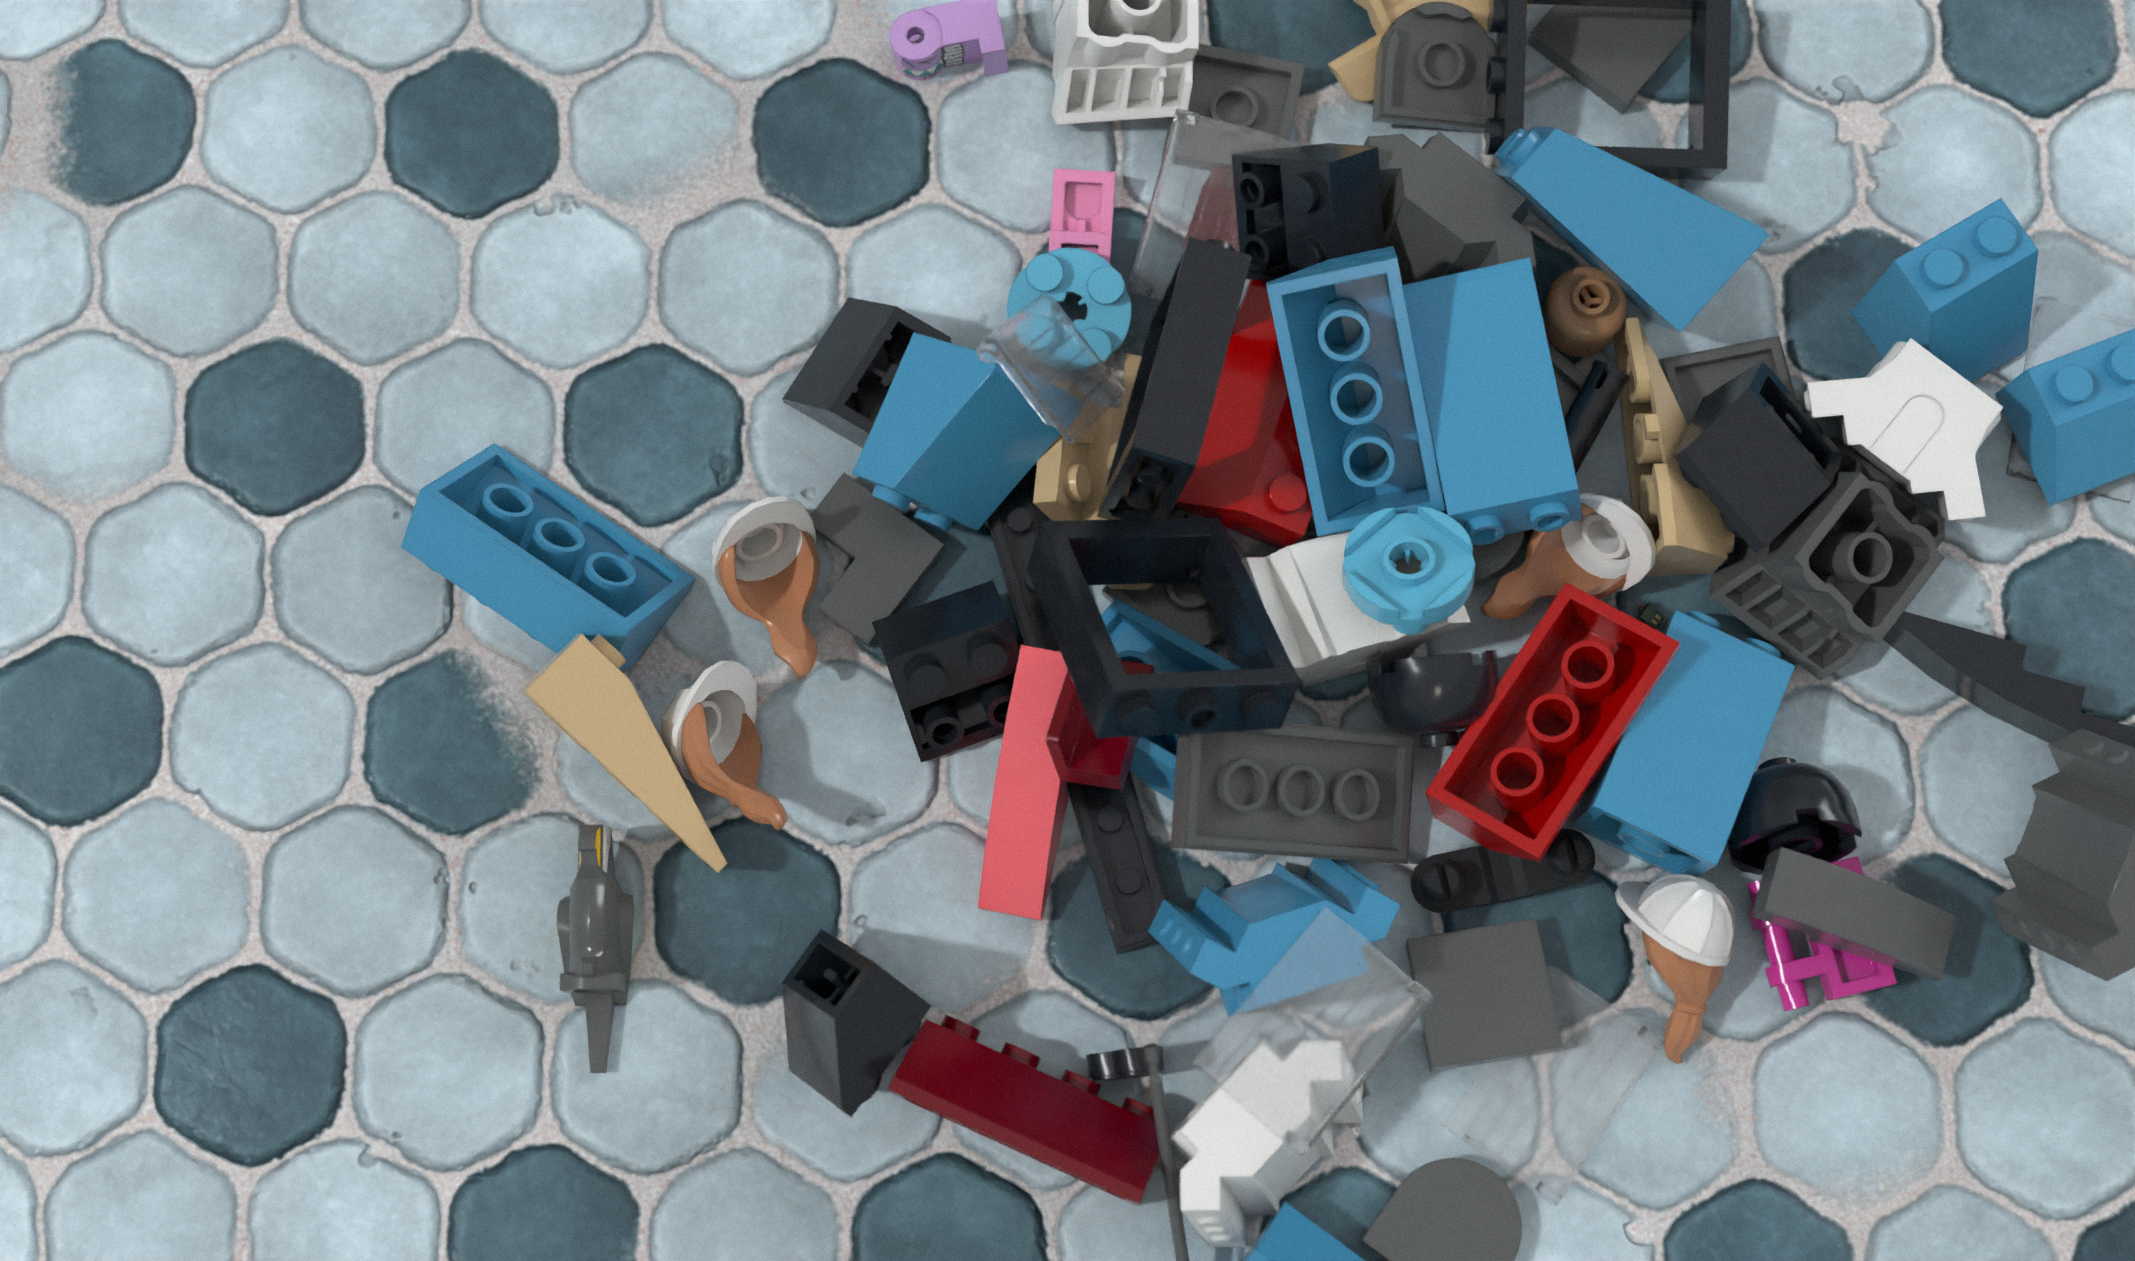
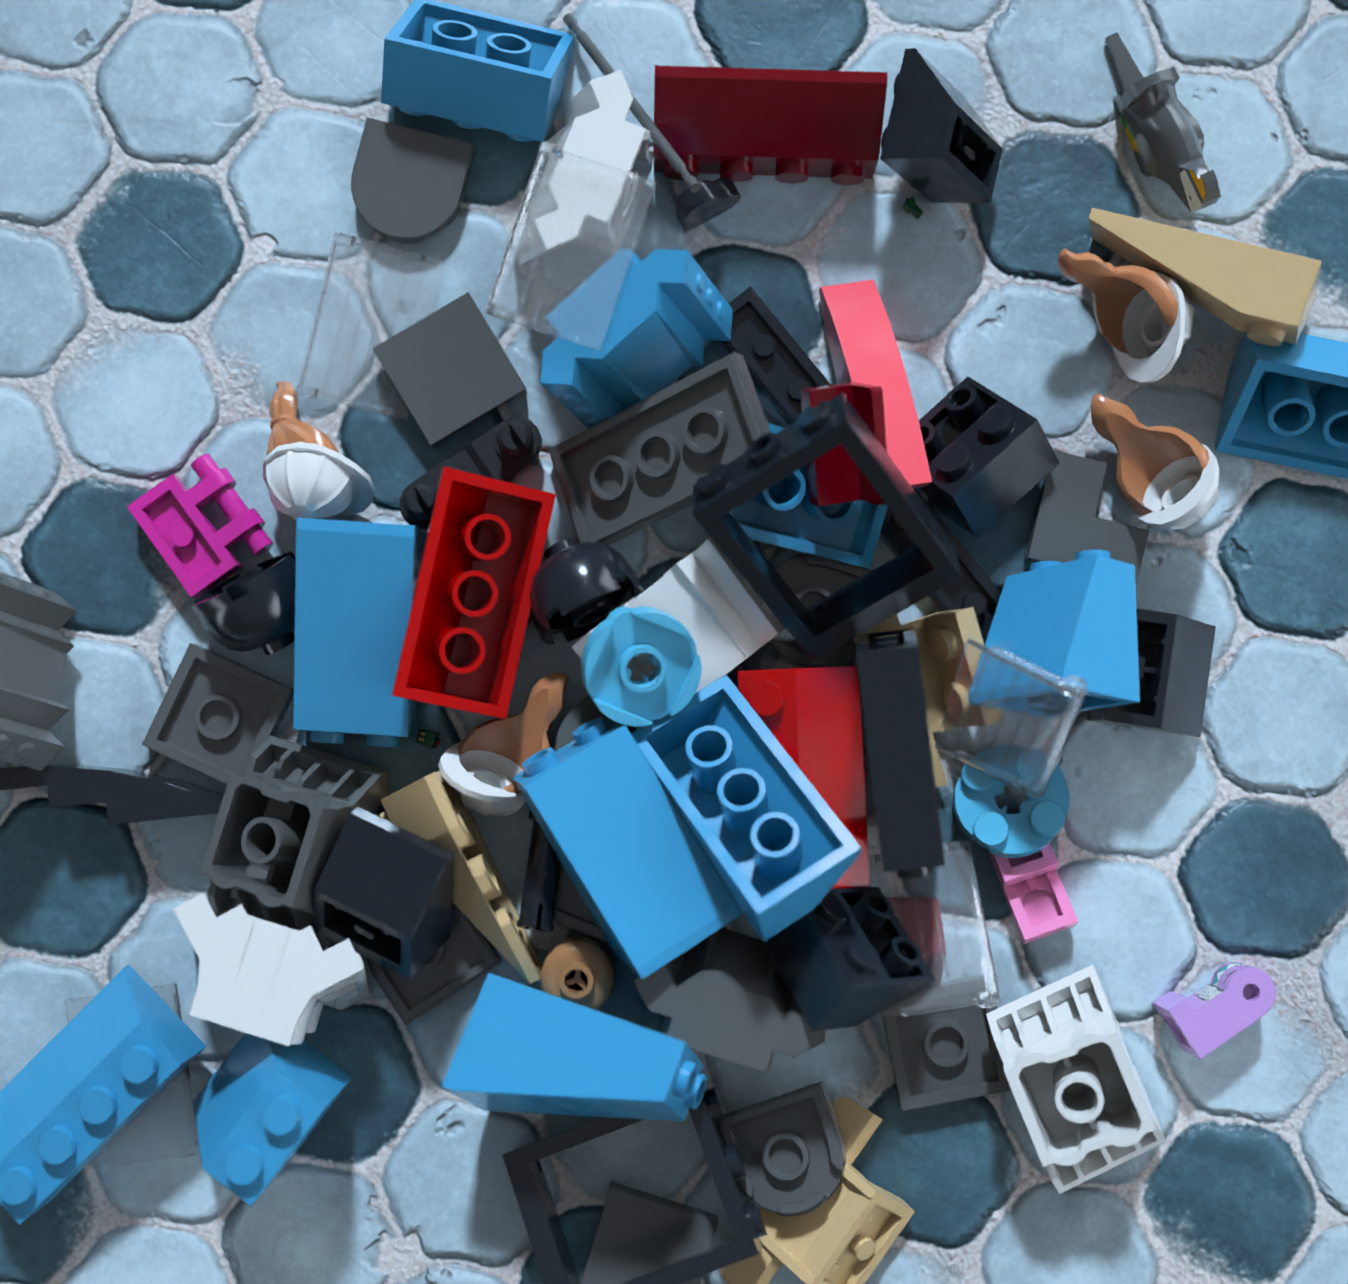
camera: 155 degrees right, 10 degrees up
dark grey slope [1751,847,1957,981] -> none
none -> dark grey tile [142,643,294,784]
none -> dark green piece [902,196,923,220]

